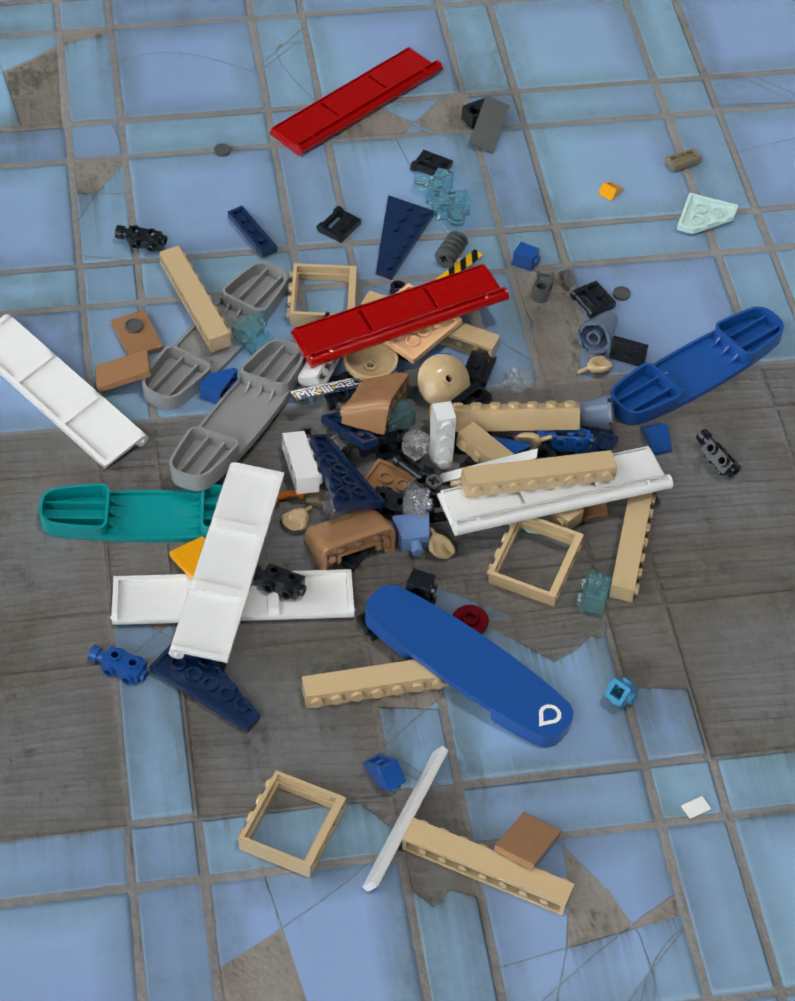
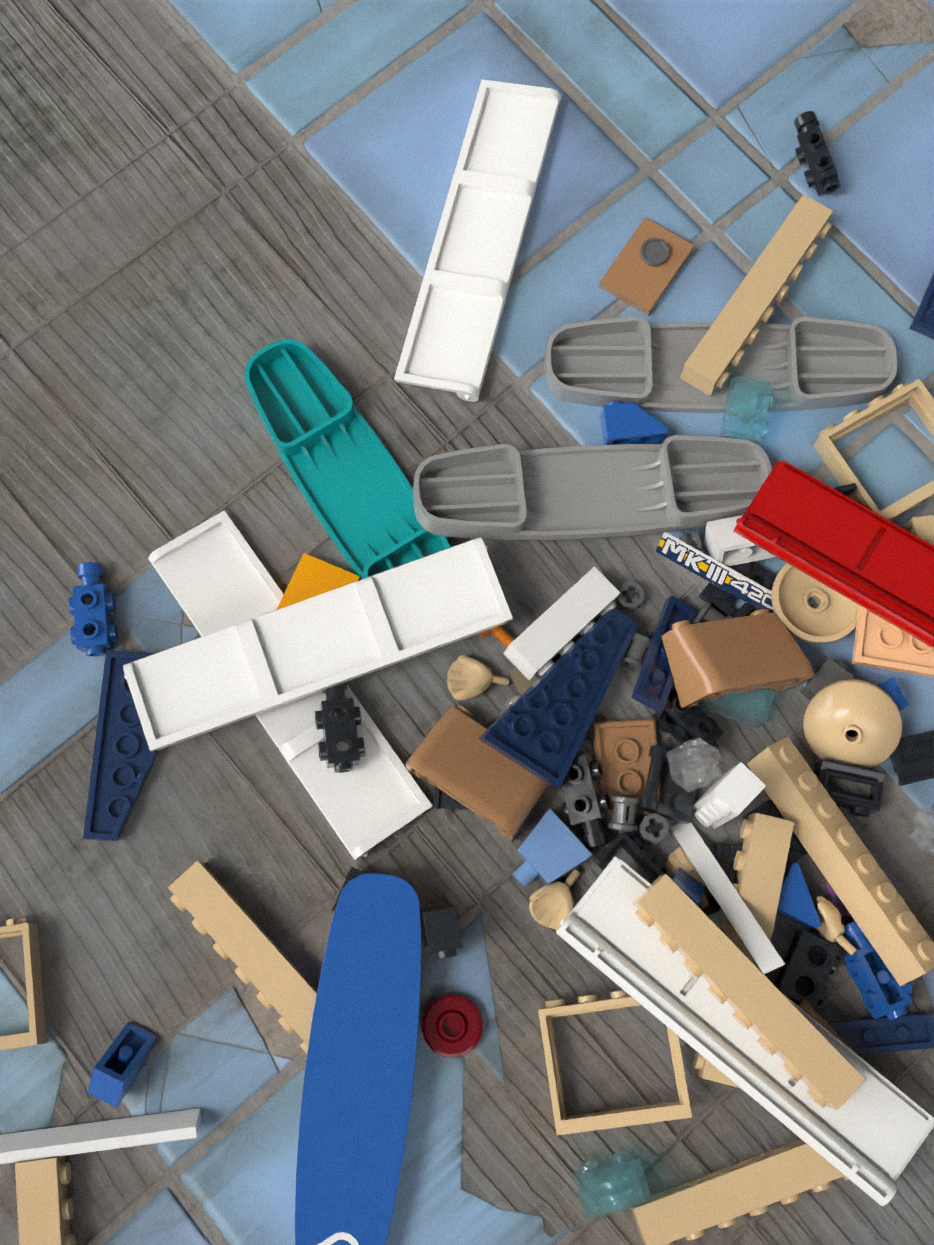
camera: 60 degrees right, 25 degrees up
medium nougat tile [95,349,151,393] -> none
clear brick [403,487,433,517] -> none

